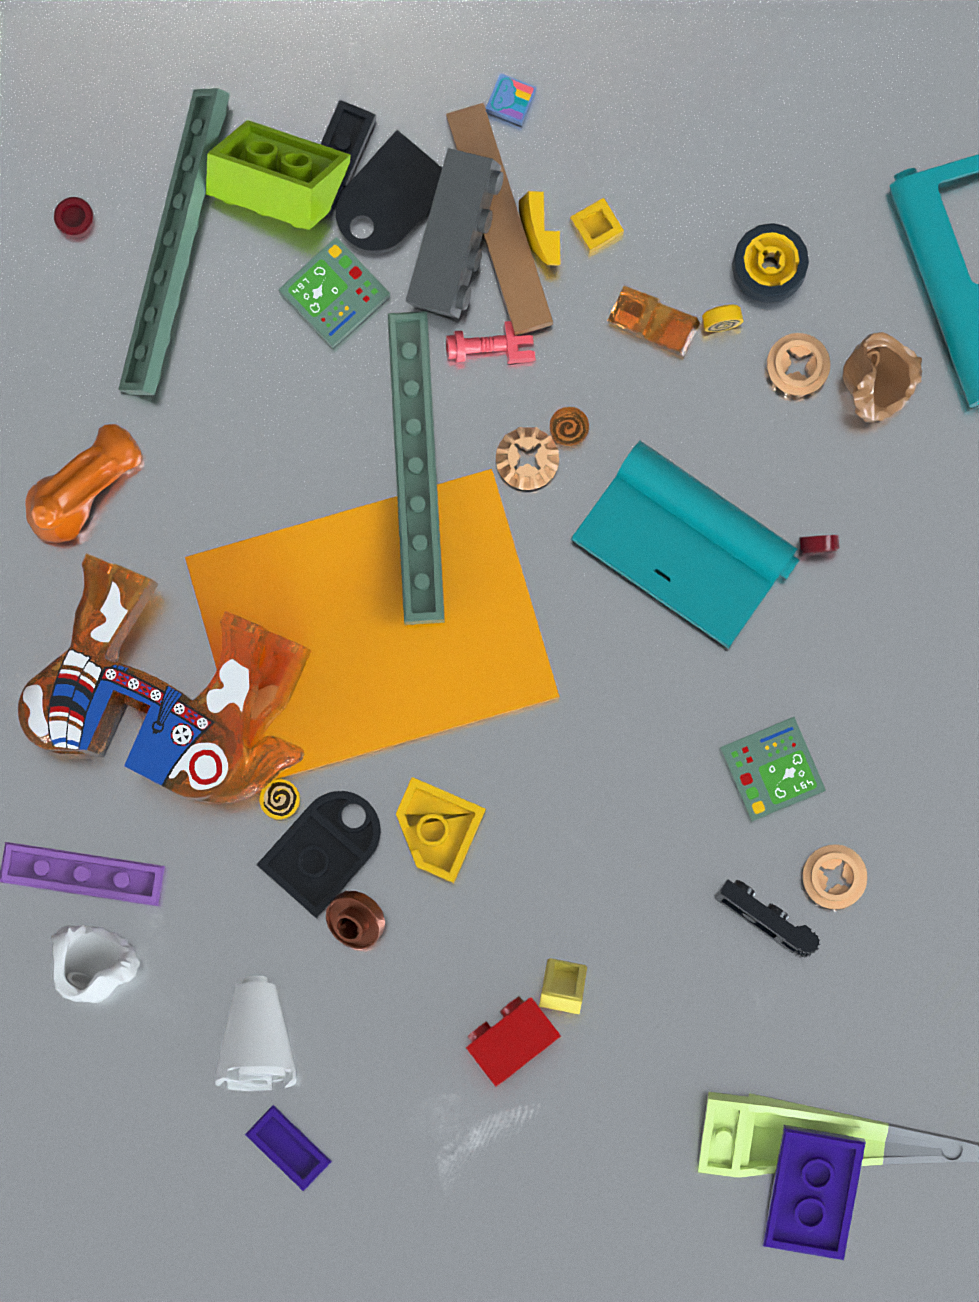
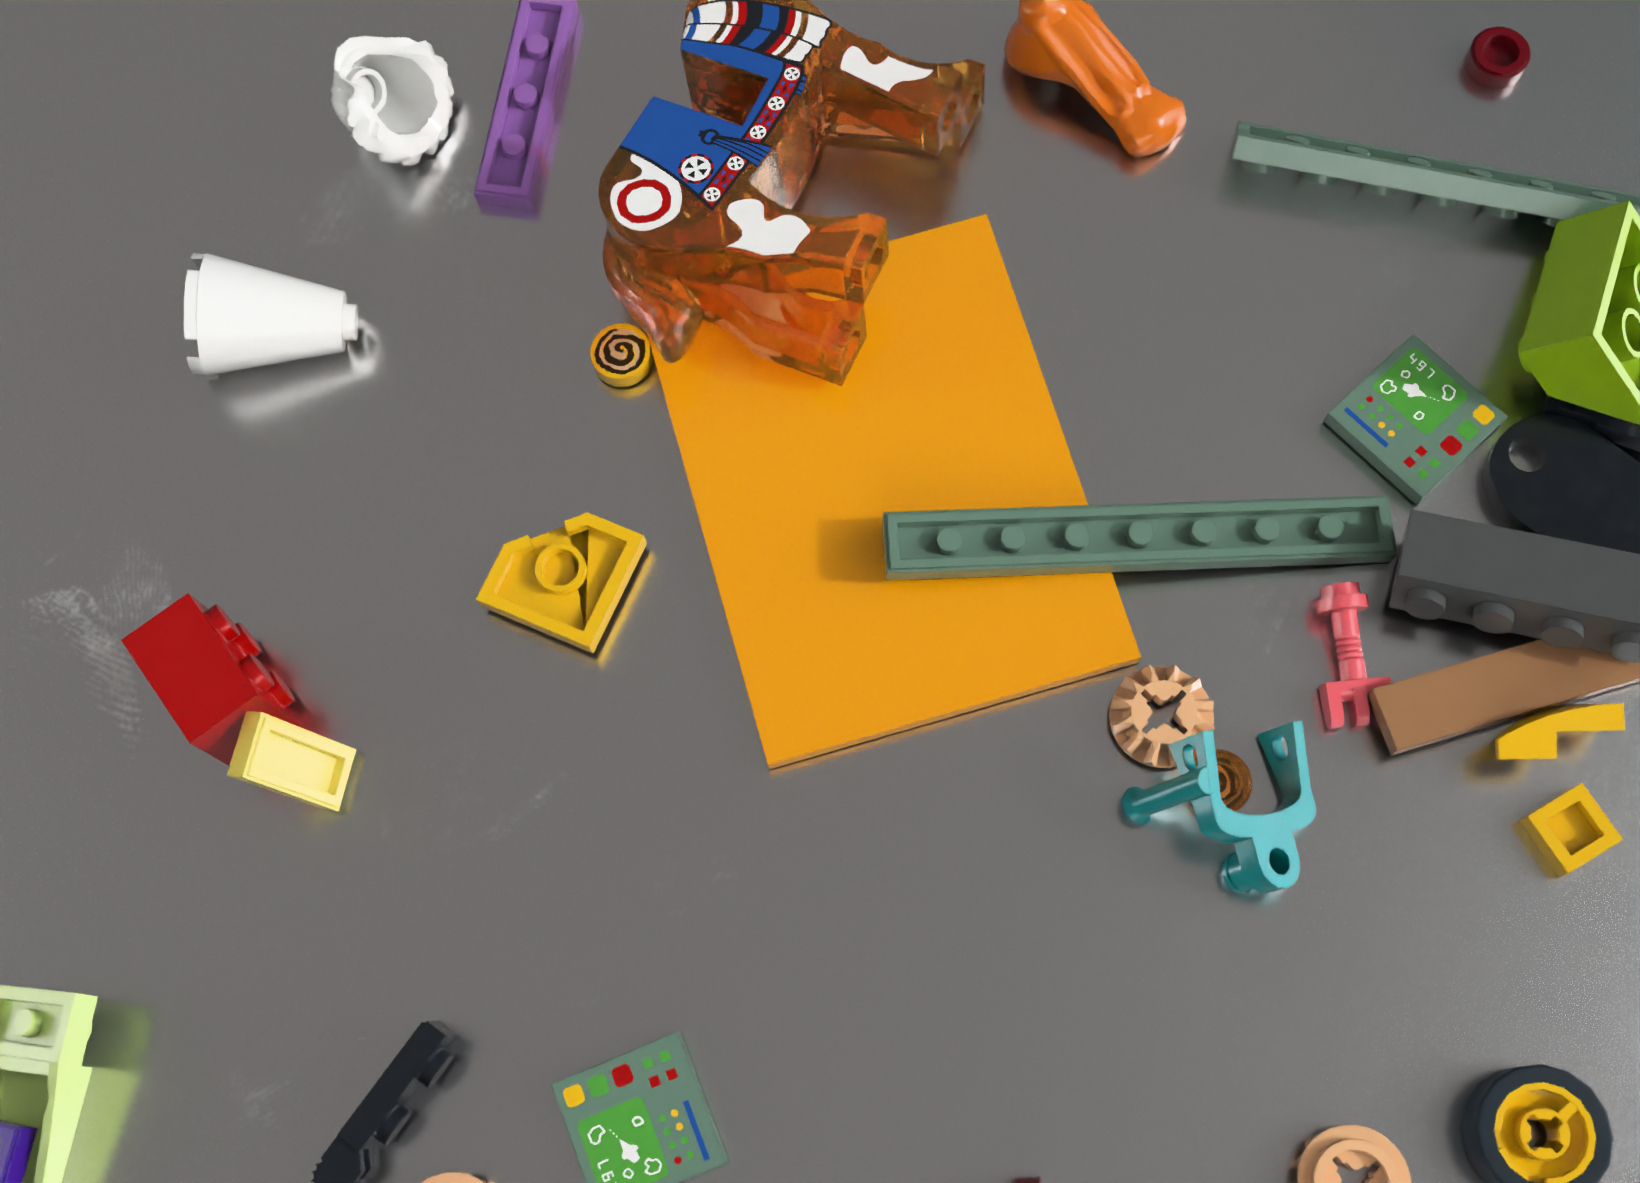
camera: 100 degrees right, 10 degrees down
dark purple tile [245,1105,332,1191] -> none
black tile [256,791,381,919] -> none
copper plate [326,891,385,949] -> none
teal door [571,440,800,649] -> none
clear orange slope [607,286,700,358] -> none
yellow tile [702,304,744,332] -> none
none -> teal piece [1122,720,1316,894]

